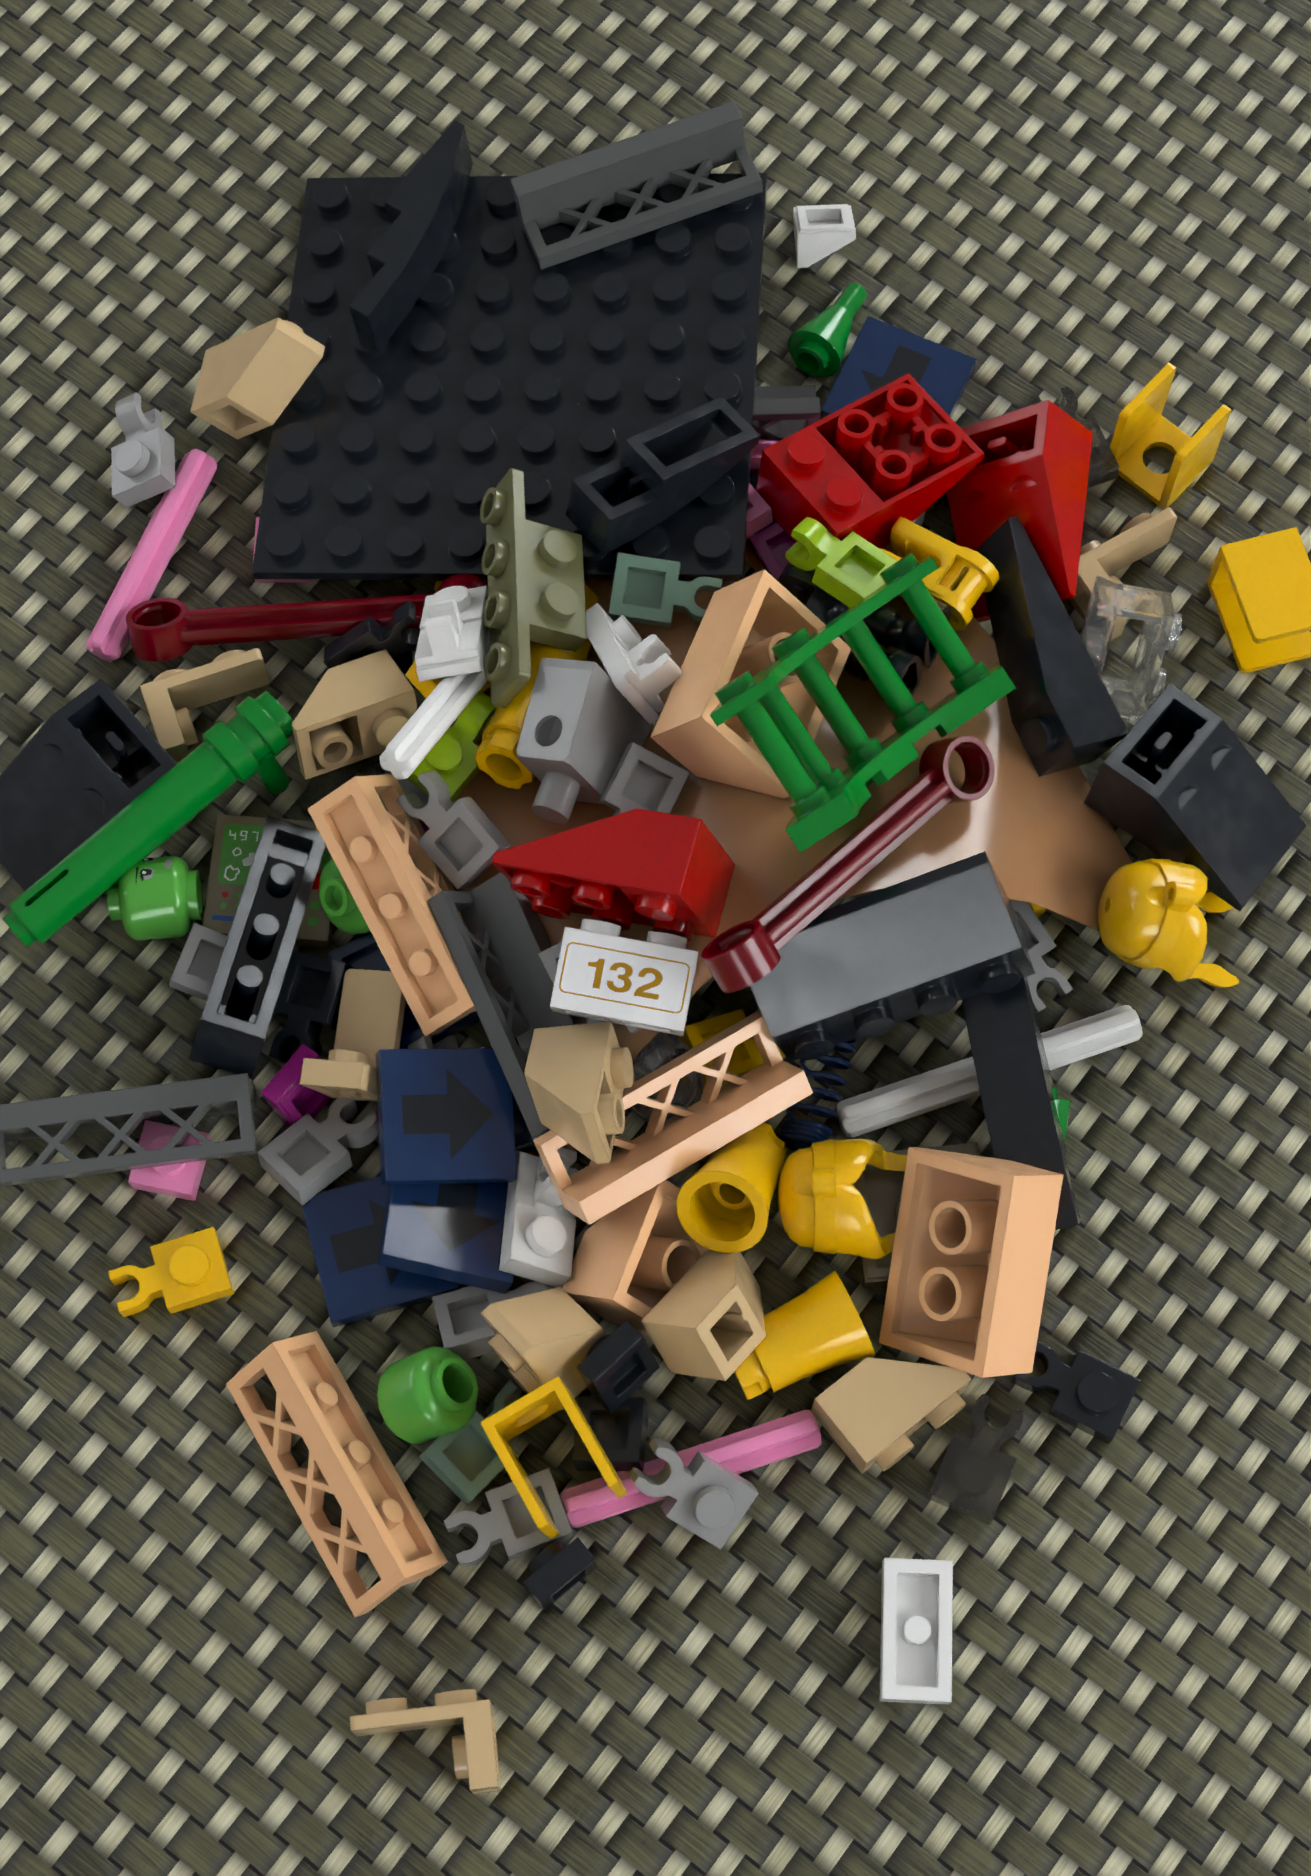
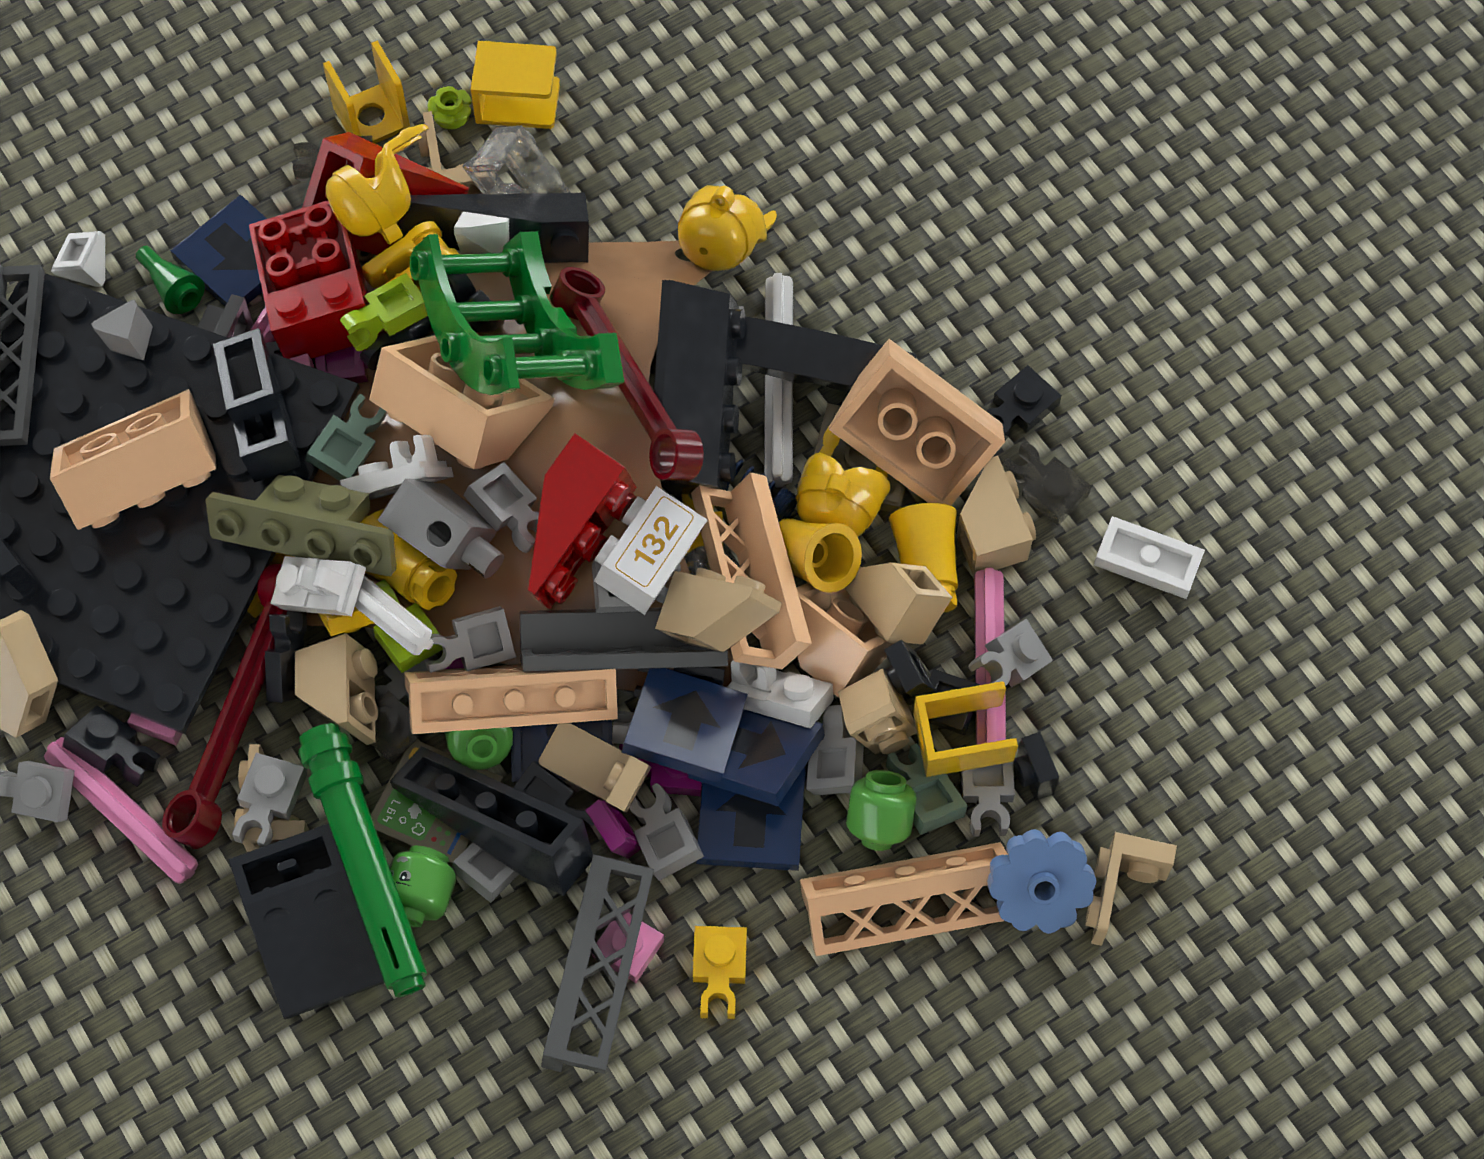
camera: 70 degrees left, 5 degrees down
black slope [1084,683,1306,911] -> none
none -> light nougat slope [50,389,216,530]
none -> black plate [62,706,161,787]
none -> light grey slope [91,300,153,360]
none -> light grey plate [232,753,307,848]
none -> yellow hair [326,124,429,245]
none -> lime plate [427,86,472,129]
none -> white slope [454,212,509,254]
none -> medium blue plant [987,829,1096,934]

